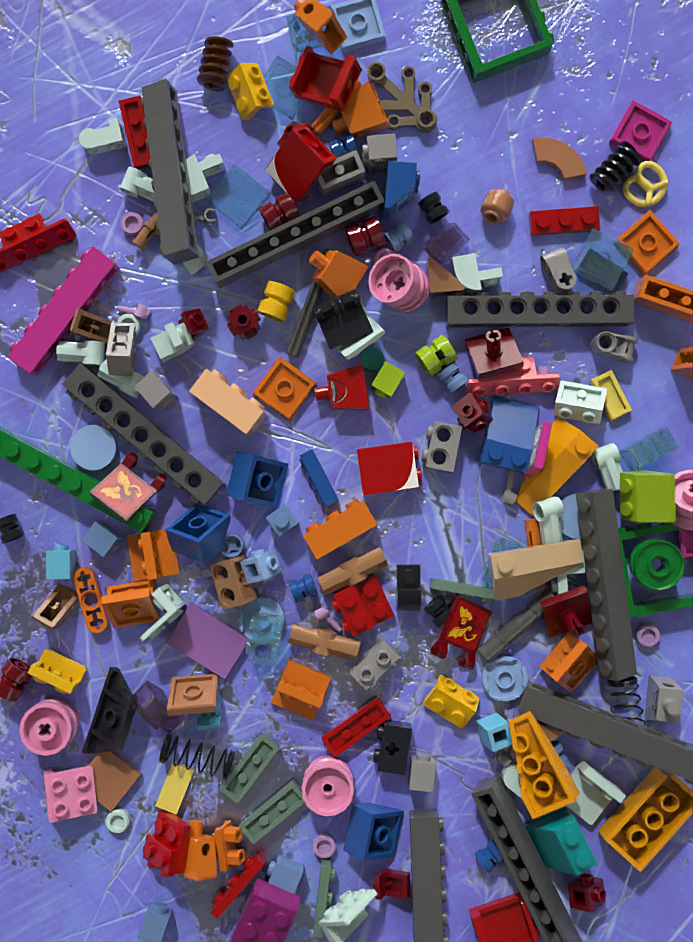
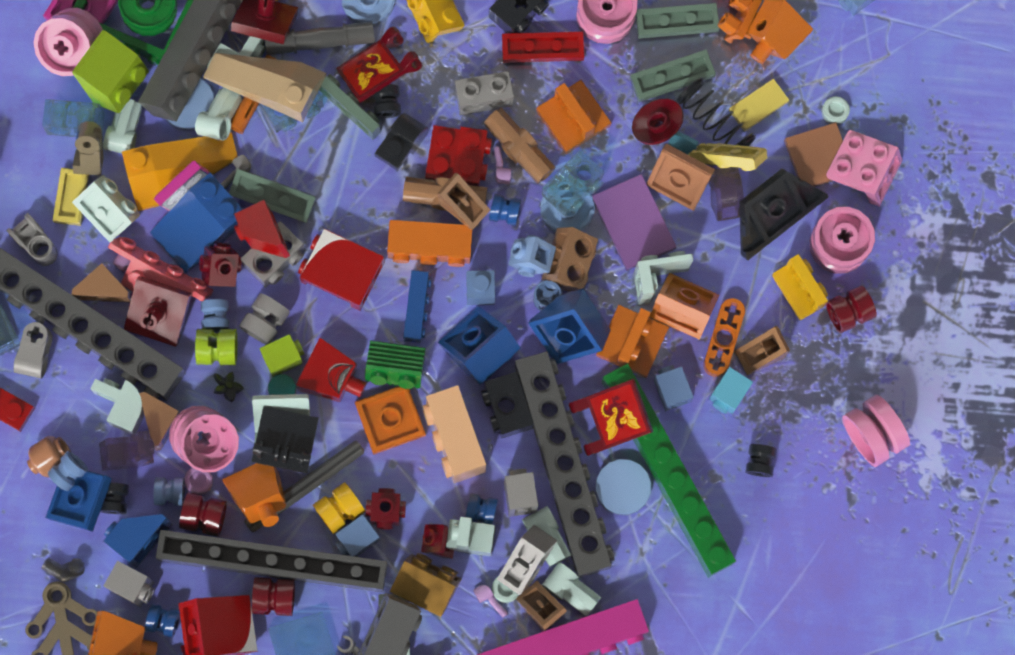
camera: 150 degrees left, 10 degrees down
red plate [143,810,191,878] -> none
light grey brick [316,150,366,198] -> none
none -> clear smoke arm [41,557,85,582]
none -> blue tile [45,471,112,532]
none -> medium blue wheel [47,451,88,491]
none -> medium nougat slope [72,263,131,302]
none -> dark tan leg [73,121,104,175]
none -> black plant [213,371,244,403]
none -> sand green plate [229,168,316,223]
none -> red slope [234,200,290,258]
none -> light grey wheel [239,293,290,345]
none -> medium blue brick [335,515,380,557]
none -> green brick [365,340,426,389]
none -> pearl gold slope [389,553,462,617]
none -> medium nougat slope [437,173,490,230]
none -> blue wheel [465,493,498,525]
none -> black brick [481,372,534,439]
none -> dark red dish [632,99,684,145]
none -> light yellow hinge [689,143,768,171]

